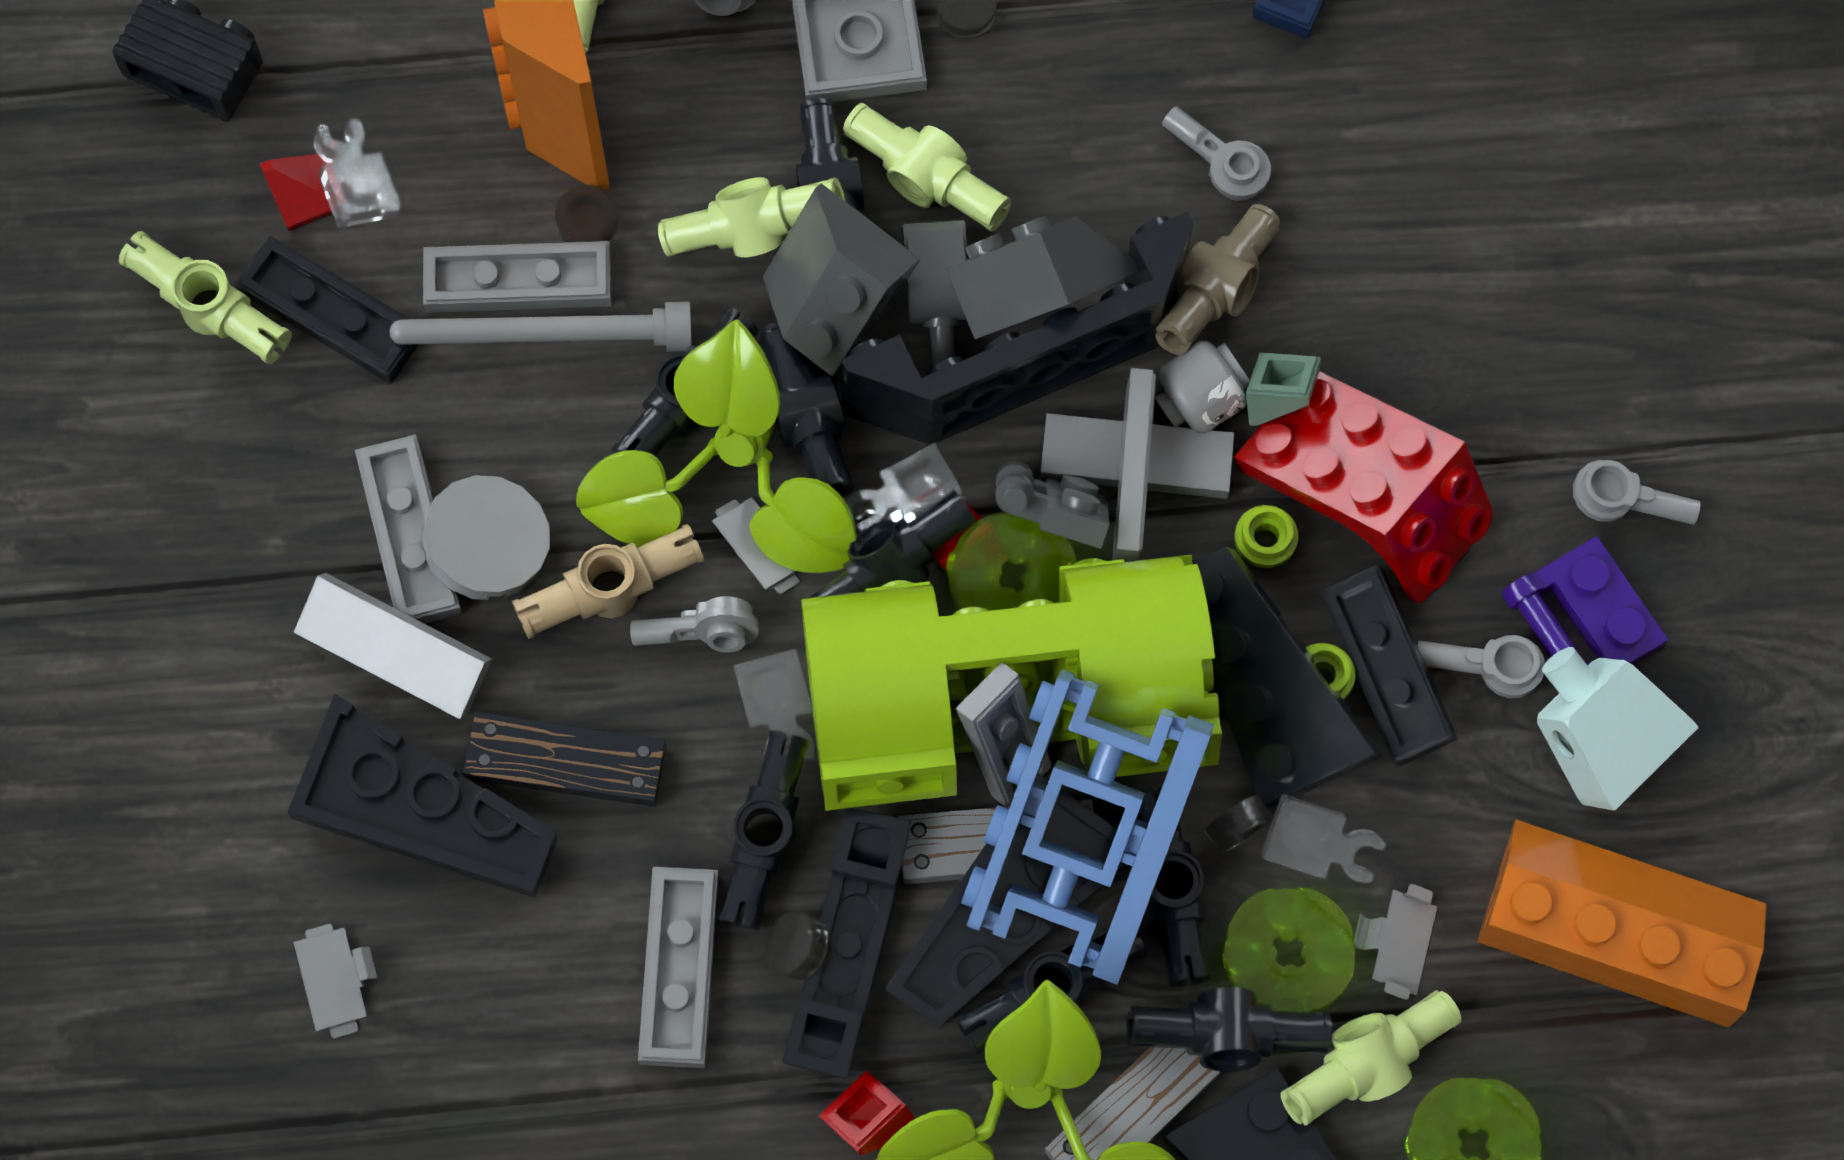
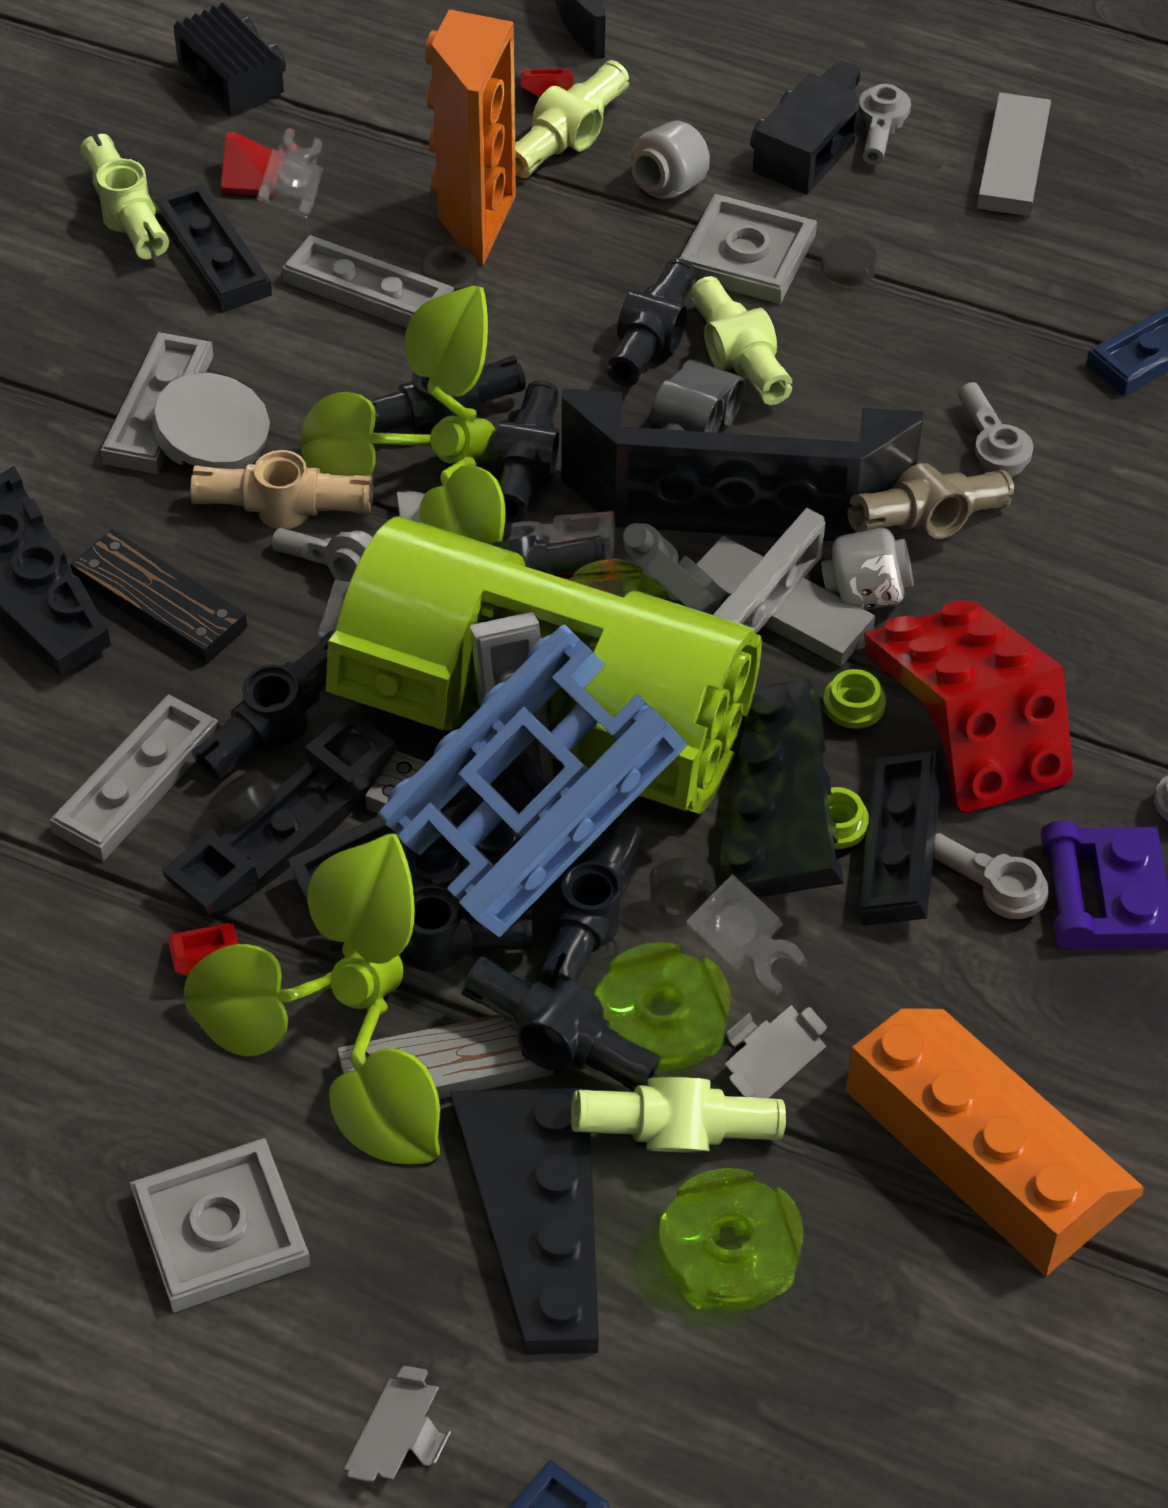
camera: 30 degrees right, 20 degrees down
tile [294,573,492,719] -> none
light grey piece [390,301,691,352] -> none
yellowish green pin [658,177,845,257] -> none
dark grey slope [763,183,920,377] -> none
dark grey slope [946,214,1139,339] -> none
sand green slope [1246,353,1322,426] -> none
light aqua torso [1537,647,1699,811] -> none

